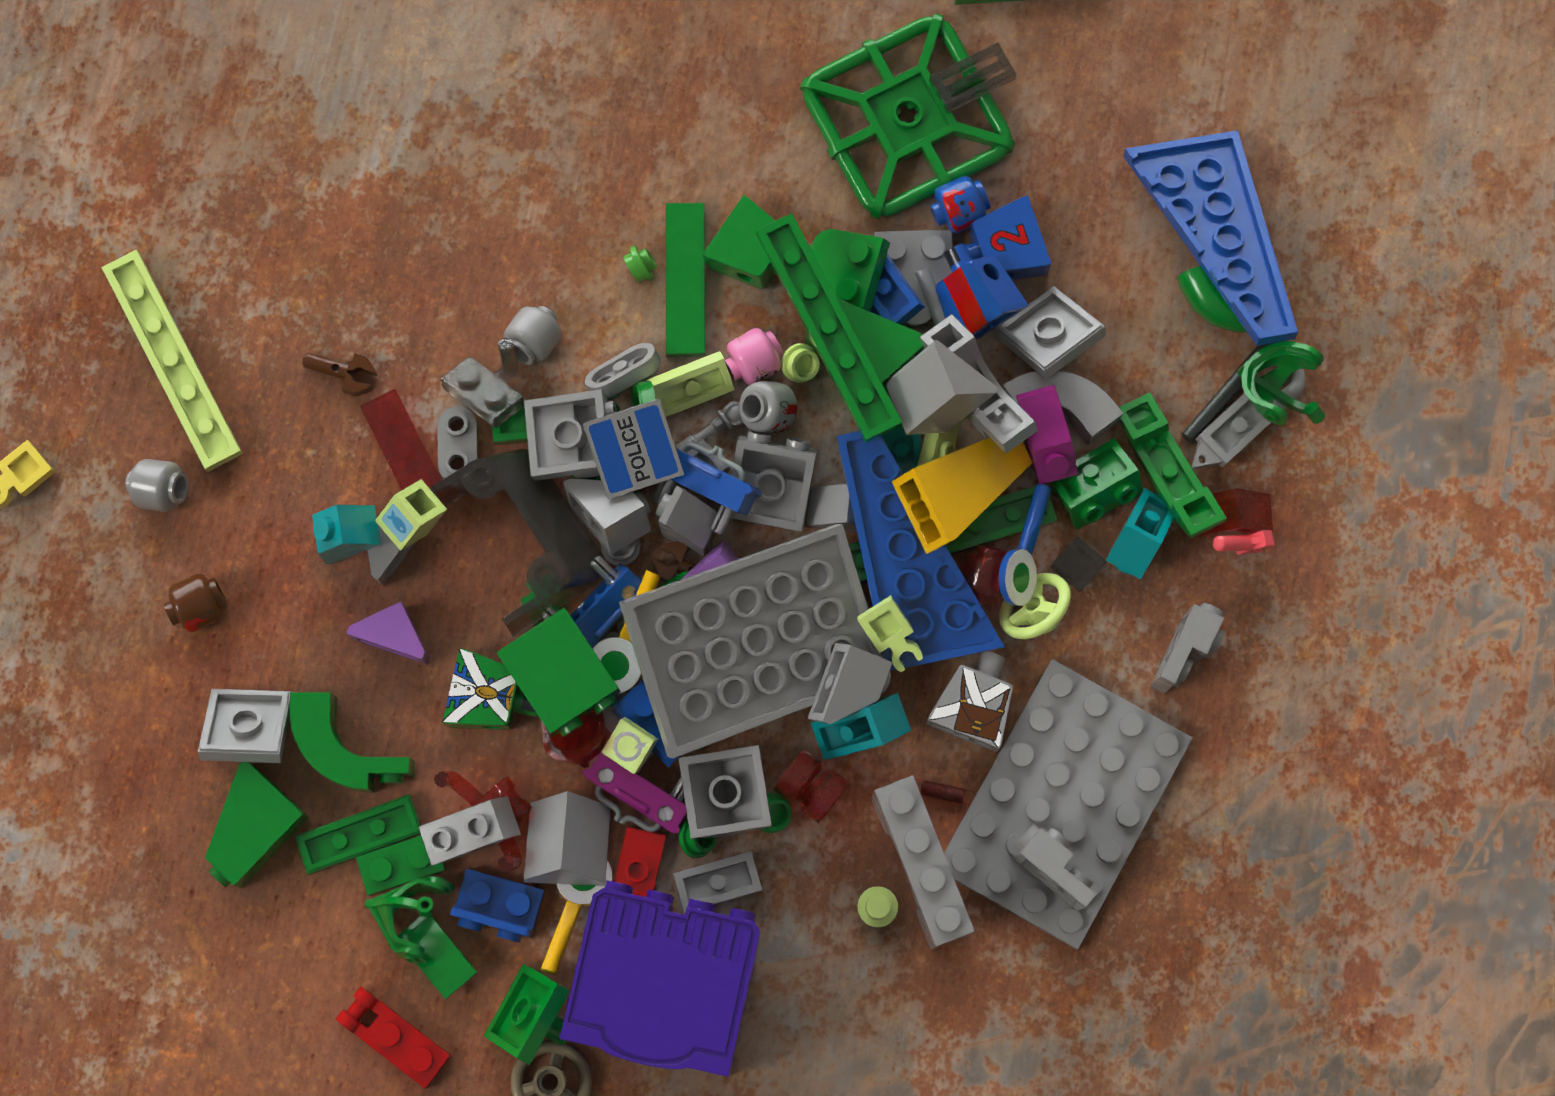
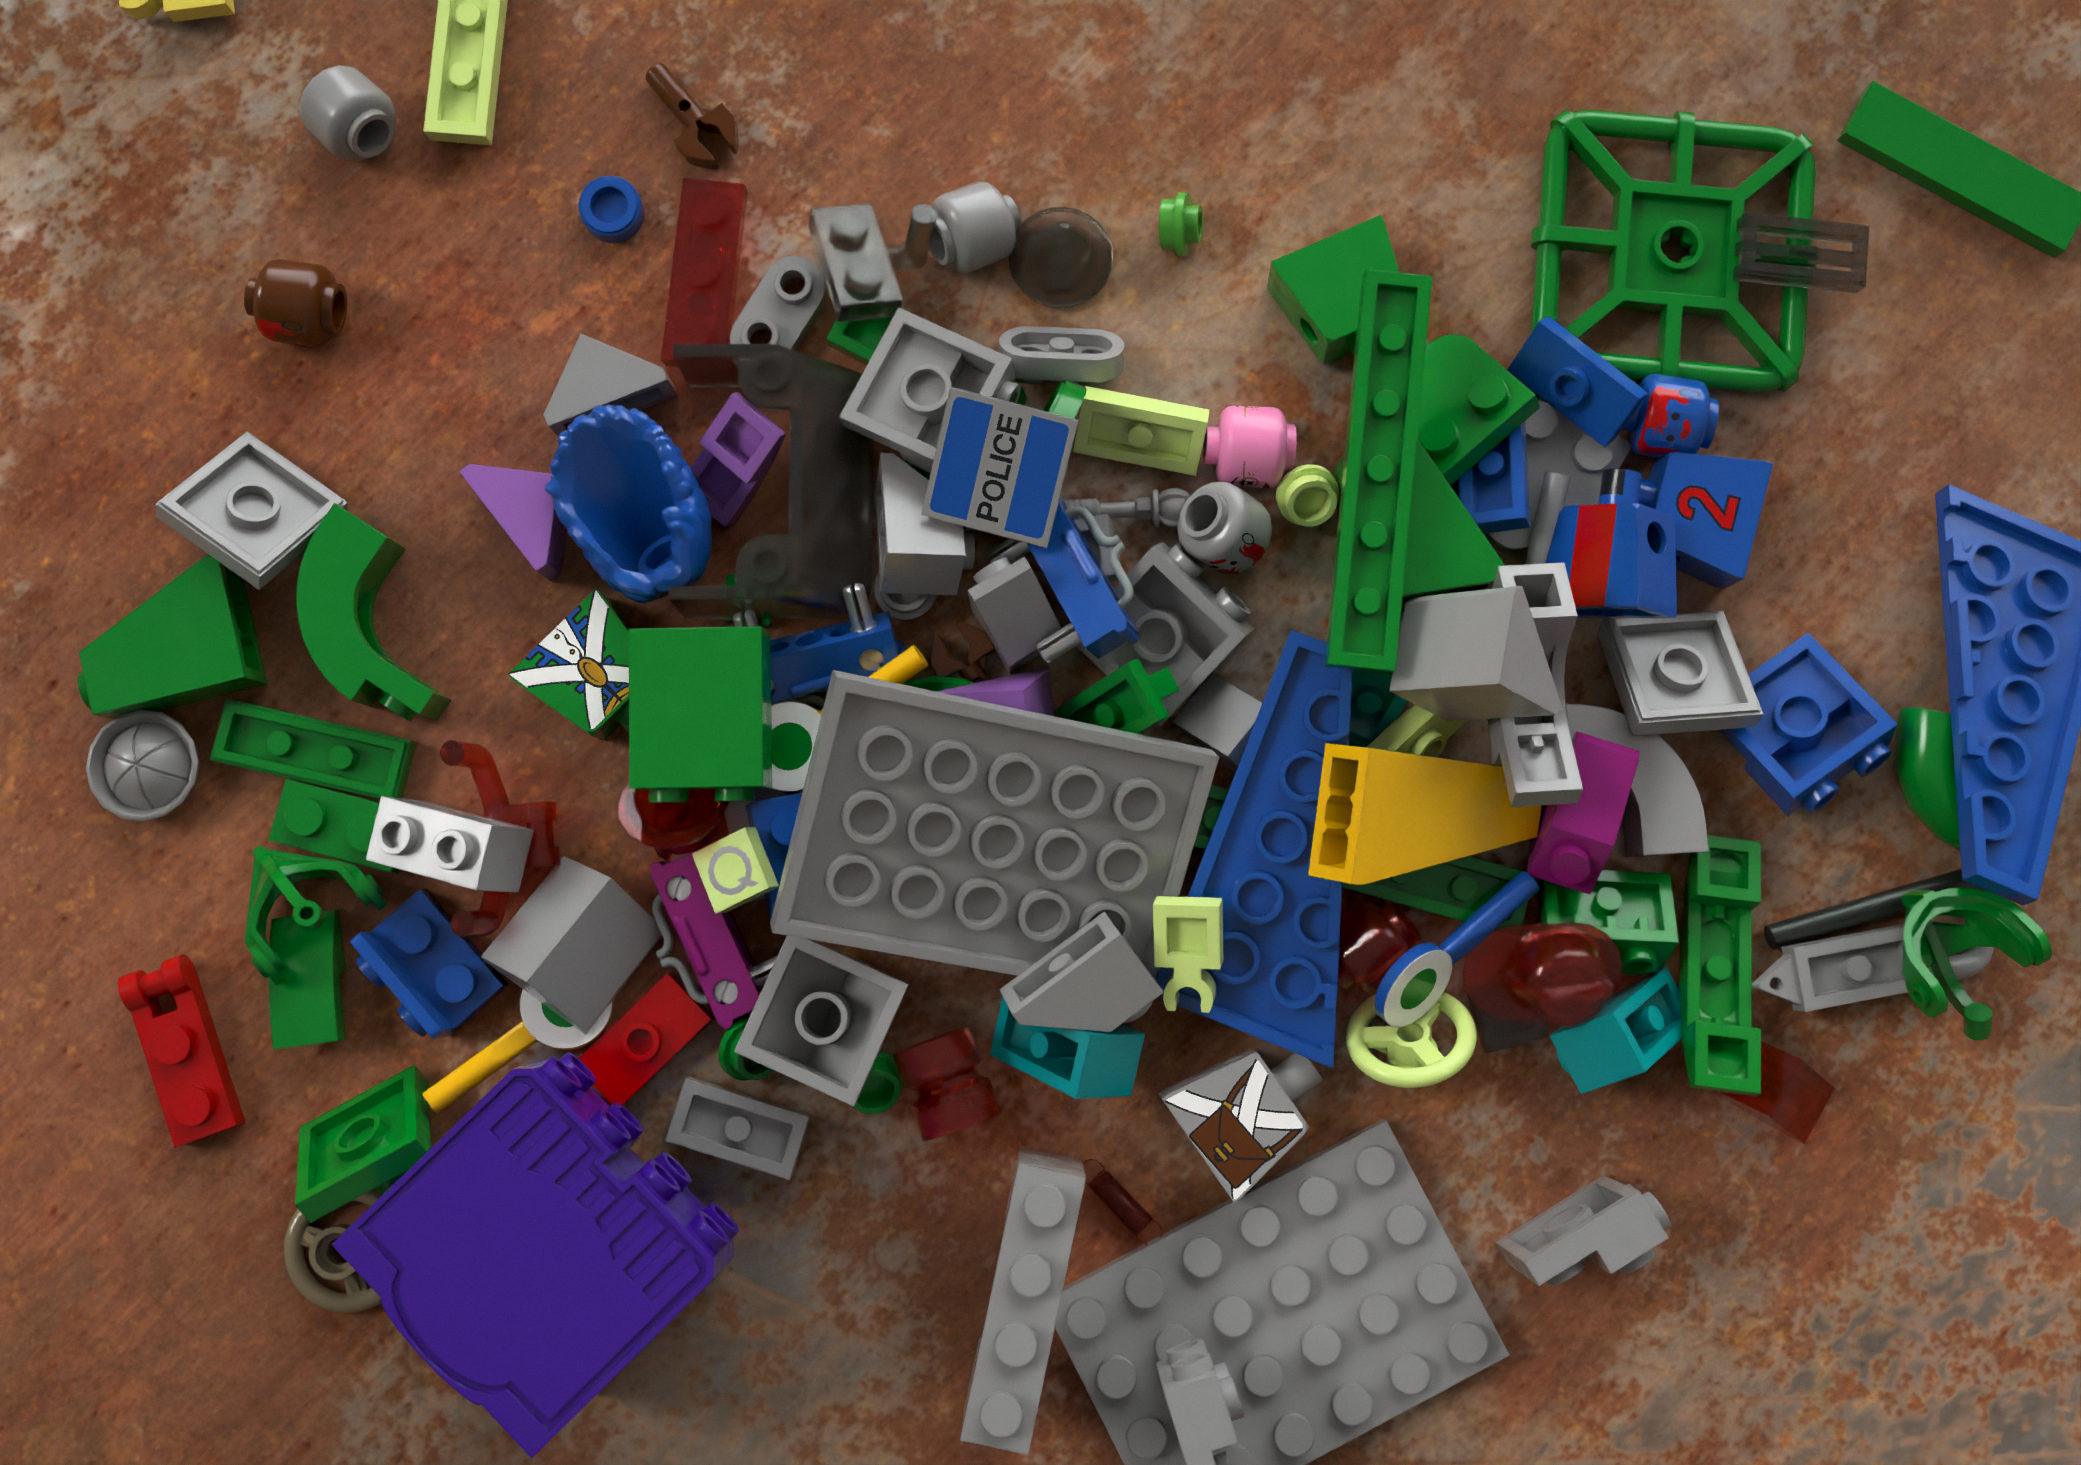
camera: 30 degrees right, 5 degrees up
teal slope [312,504,381,564] -> none
yellowish green brick [375,479,447,551] -> none
green tile [666,203,705,357] -> none
yellowish green plate [857,886,898,927] -> none
coral bar [1213,530,1276,555] -> none
none -> light grey hat [86,709,200,821]
none -> blue hair [545,405,713,604]
none -> blue tile [578,176,644,243]
none -> medium lavender slope [691,392,786,527]
none -> clear smoke hat [1008,207,1113,308]
none -> green plate [1054,659,1180,734]
none -> clear red piece [1462,922,1622,1027]
none -> blue plate [1507,316,1648,448]
none -> blue plate [1719,633,1898,816]

